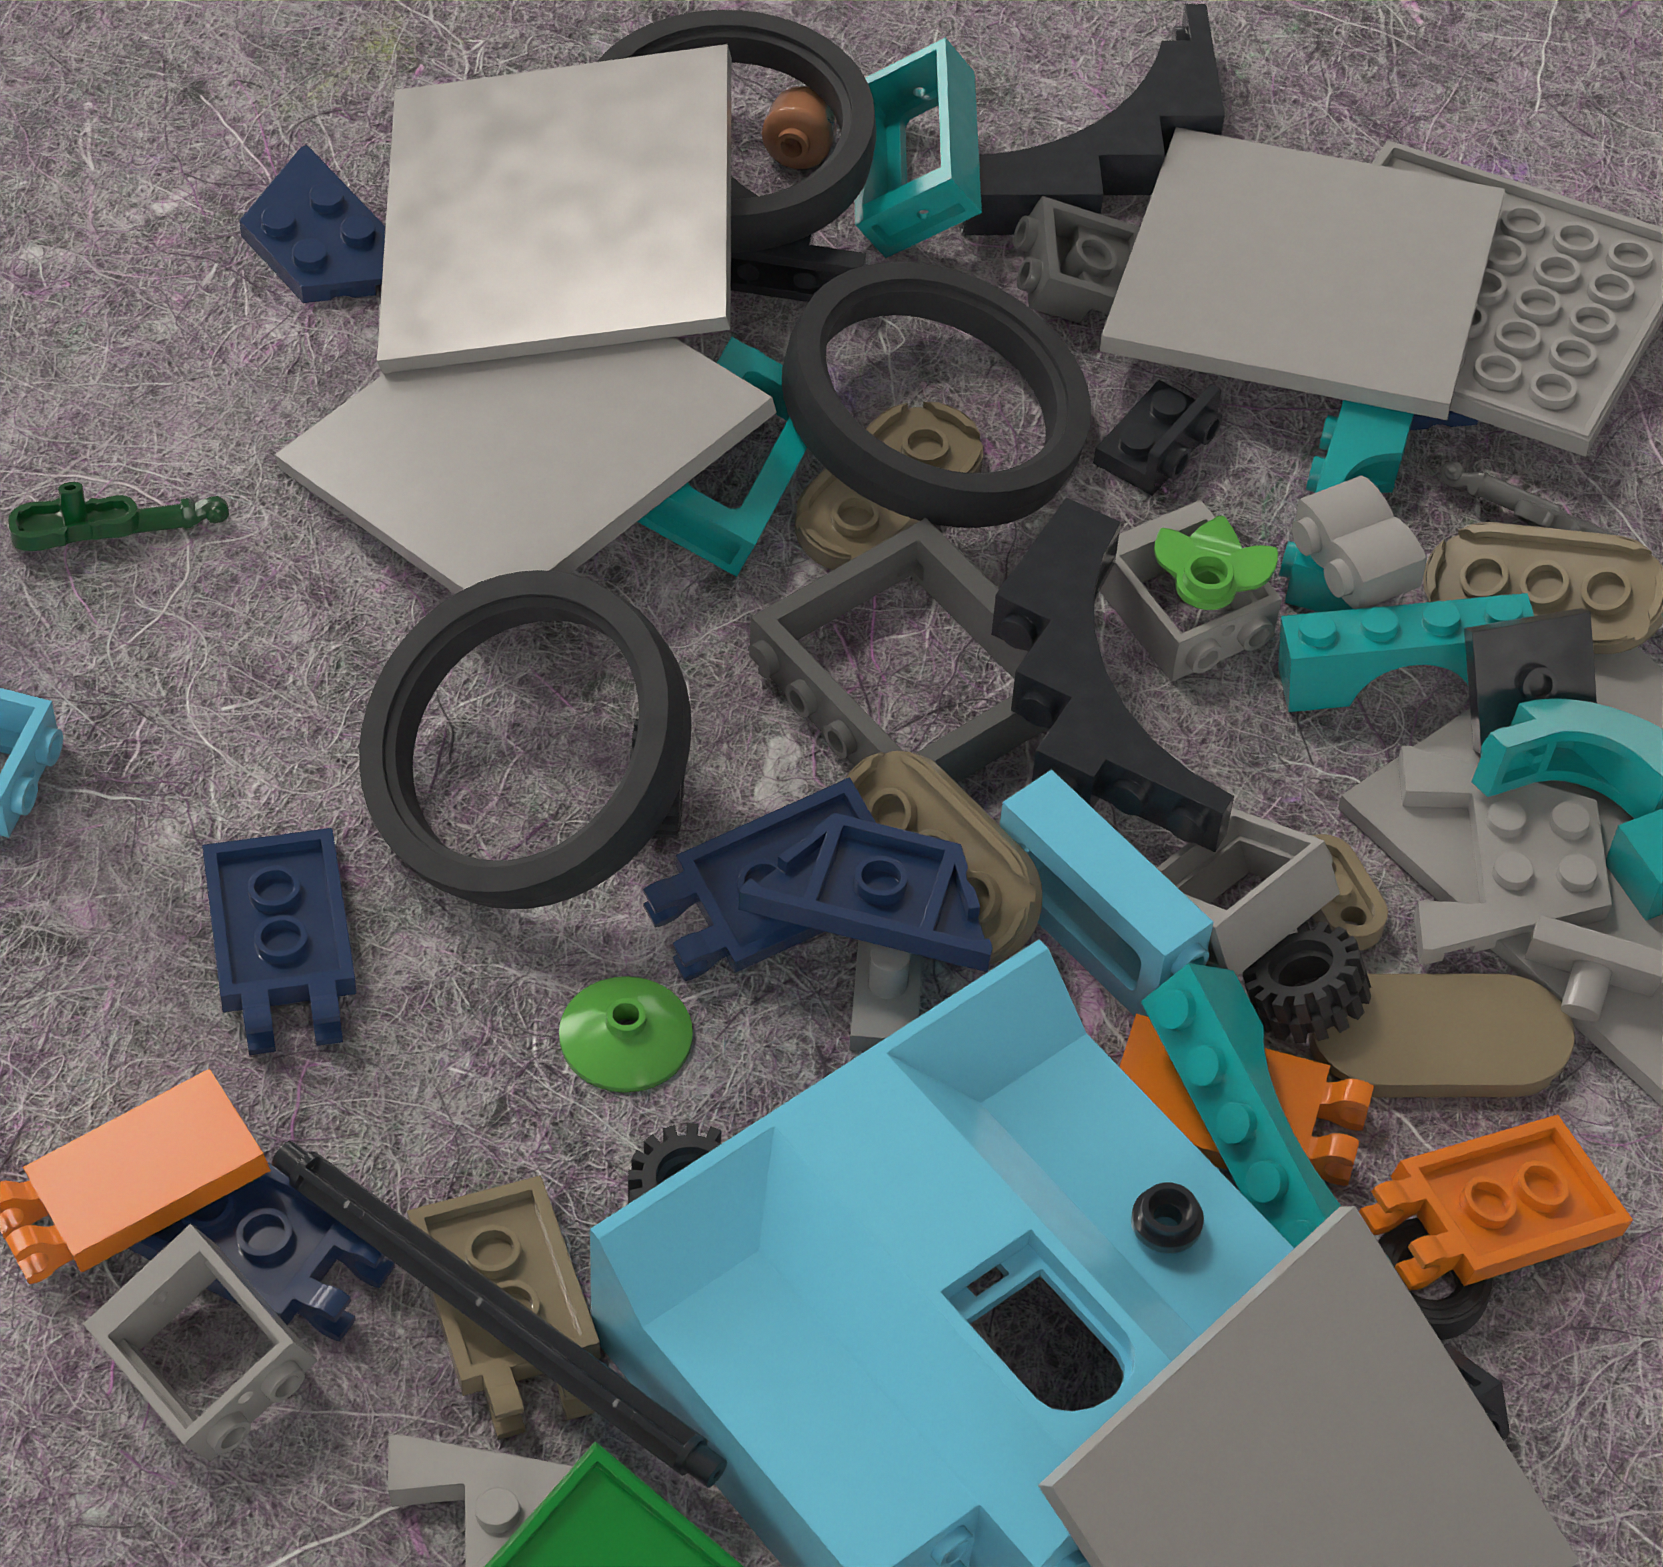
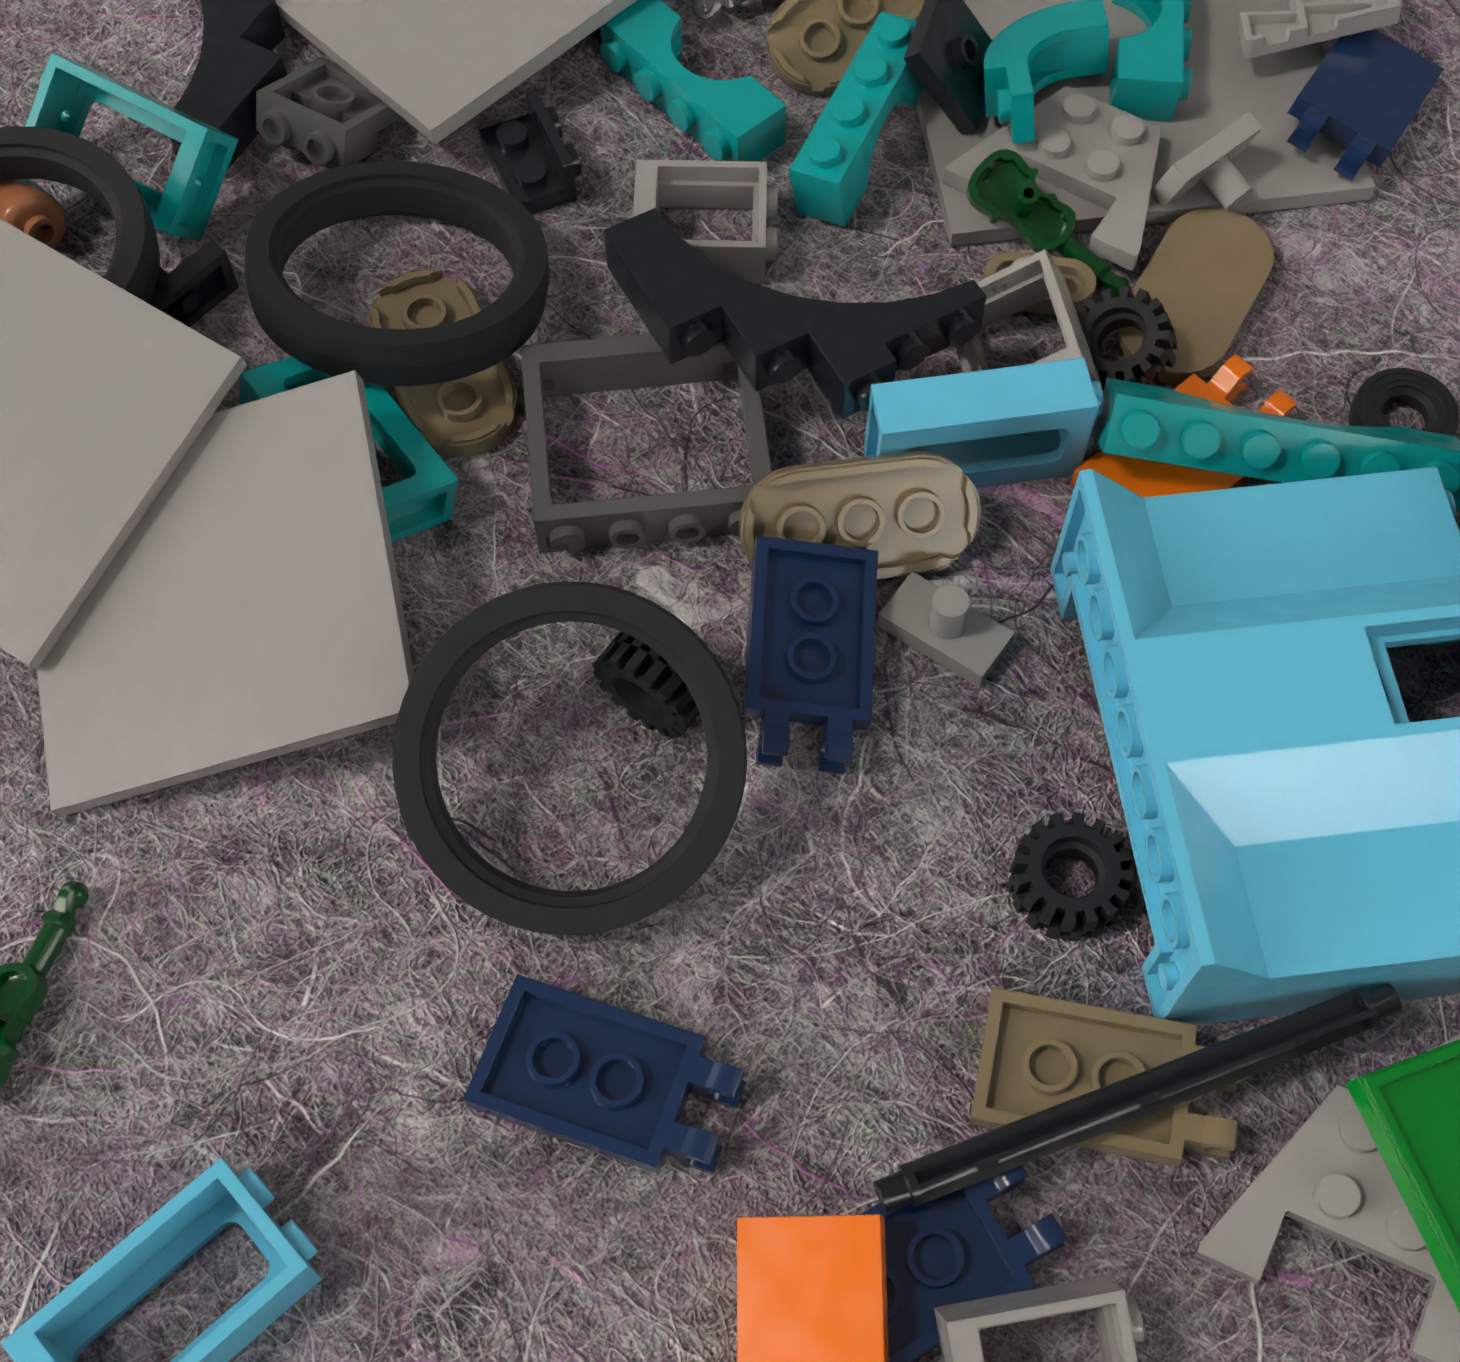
camera: 55 degrees left, 10 degrees up
bright green dish [559,976,693,1093] -> none
dark blue wing [738,813,993,972] -> none
black plate [1131,1182,1204,1253] -> none
bright green plate [1154,515,1278,610] -> none
light grey brick [1292,475,1427,609] -> none
orange tile [1359,1114,1633,1290] -> none
none -> dark green piece [966,149,1129,298]

